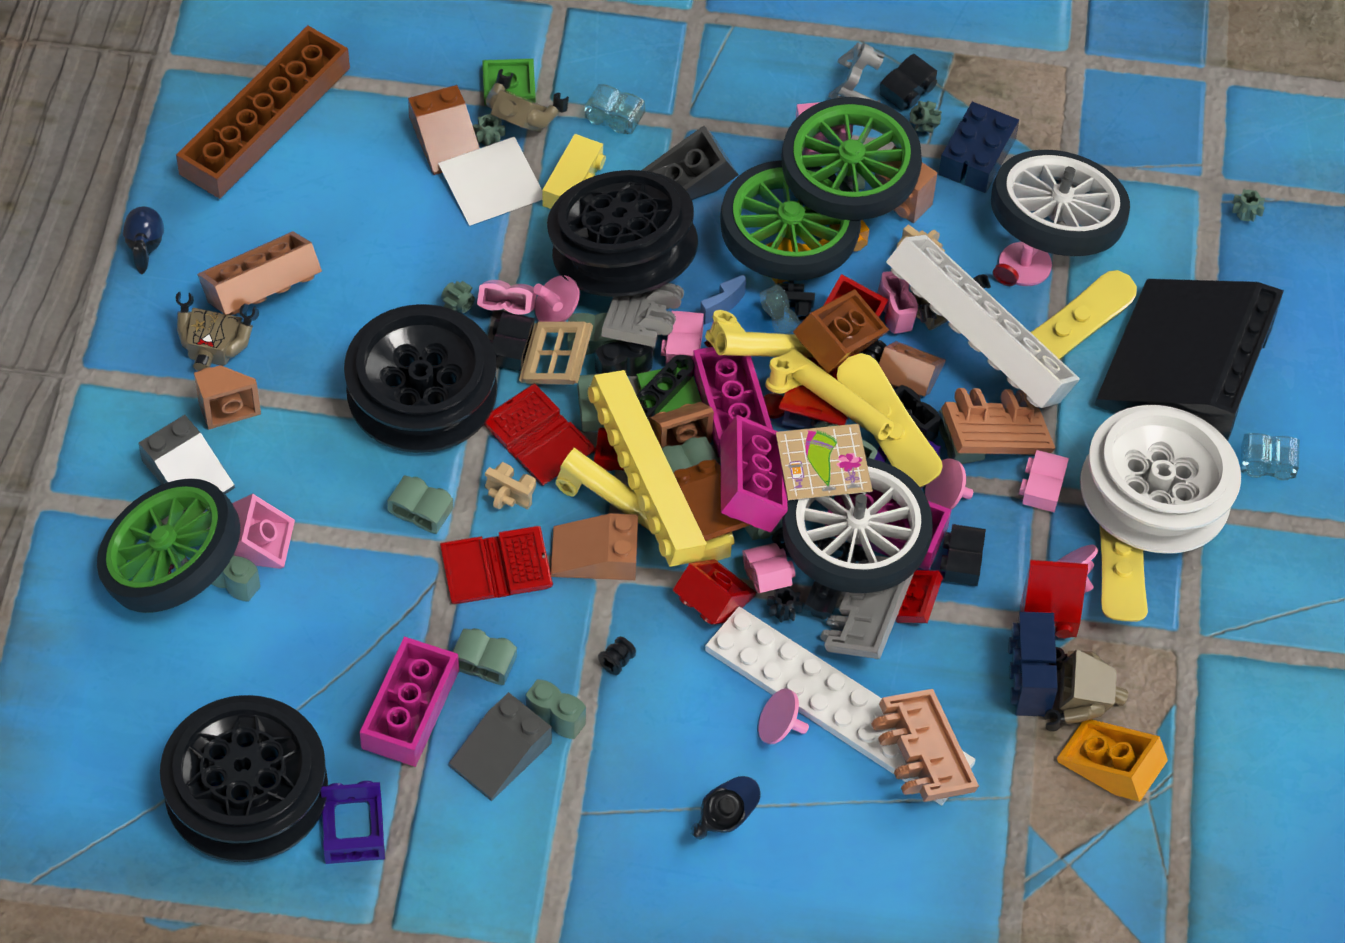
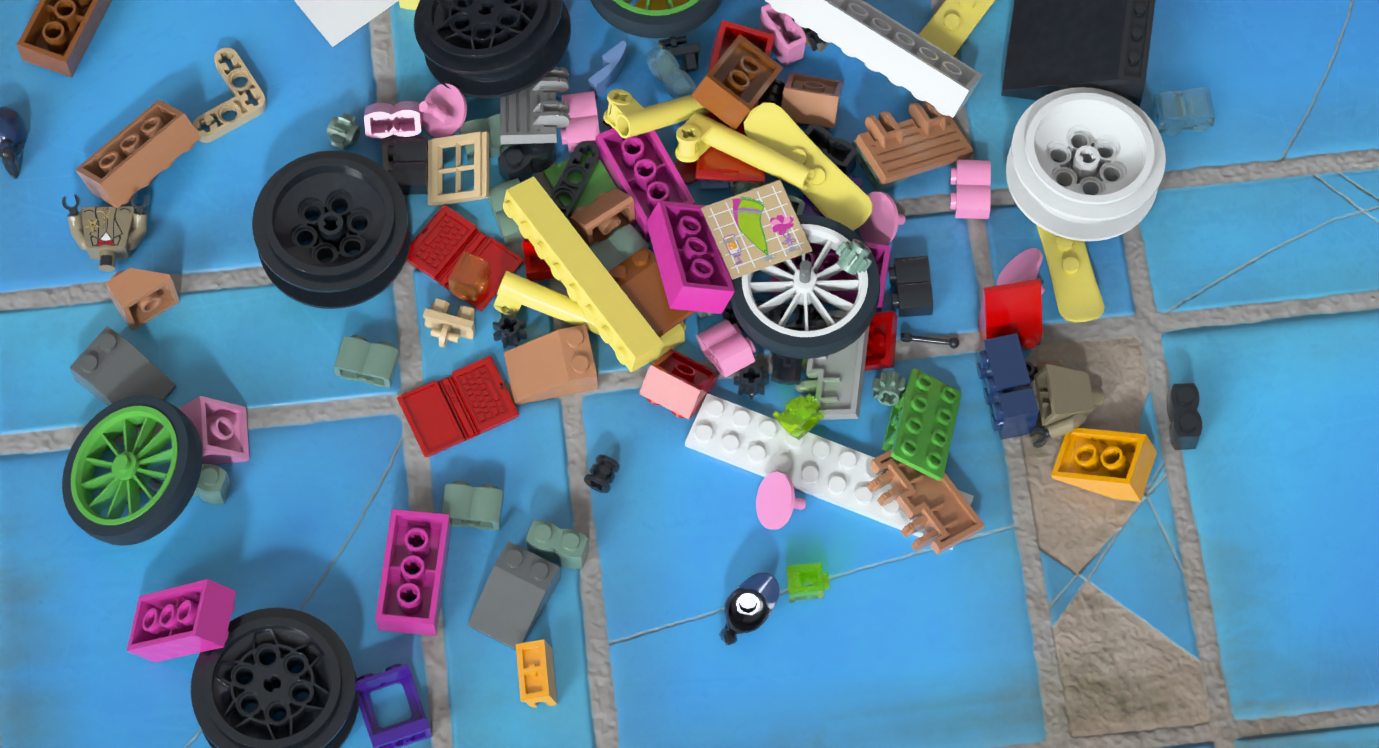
camera: 10 degrees left, 10 degrees up
none -> dark pink brick [127,579,236,662]
none -> tan beam [193,48,267,143]
none -> clear orange brick [448,251,491,301]
none -> black gear [492,312,527,349]
none -> light orange hinge [516,639,558,707]
none -> clear neon green brick [772,394,824,440]
none -> clear neon green brick [786,563,829,603]
none -> sand green gear [835,239,873,275]
none -> sand green gear [872,370,907,406]
none -> bright green bracket [881,368,962,481]
none -> black hinge [900,333,960,349]
none -> black brick [1167,383,1202,450]

